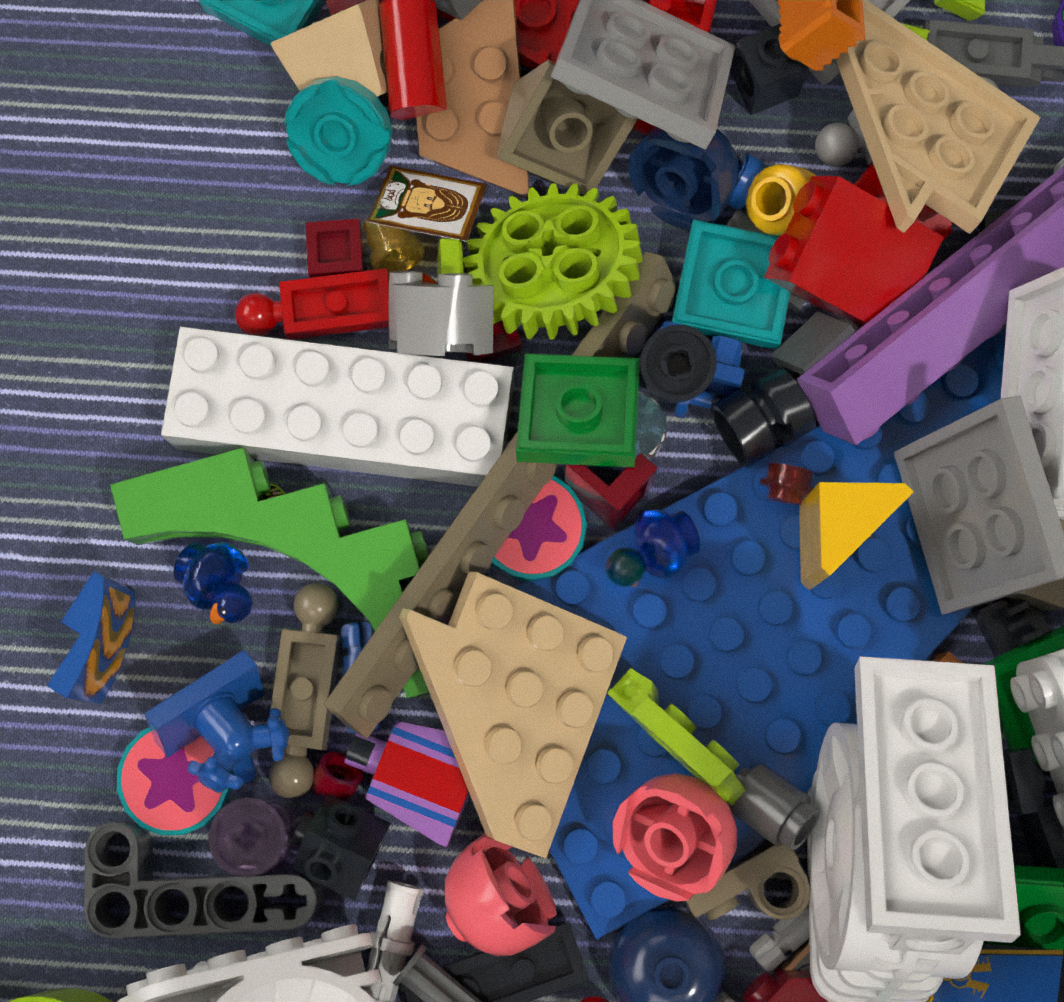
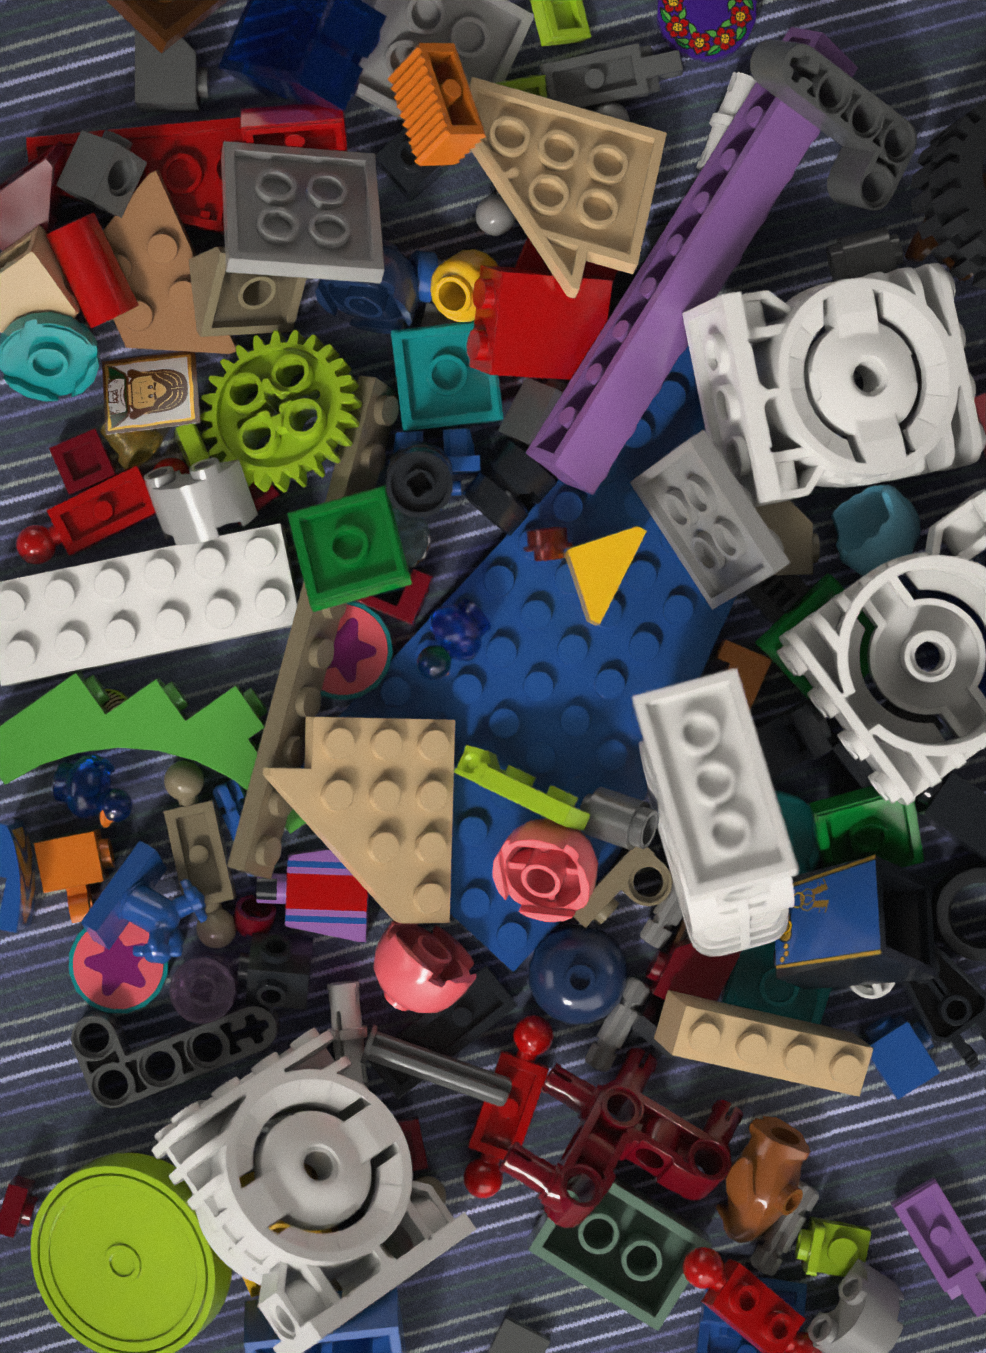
camera: 20 degrees left, 10 degrees up
none -> orange brick [34,829,115,923]

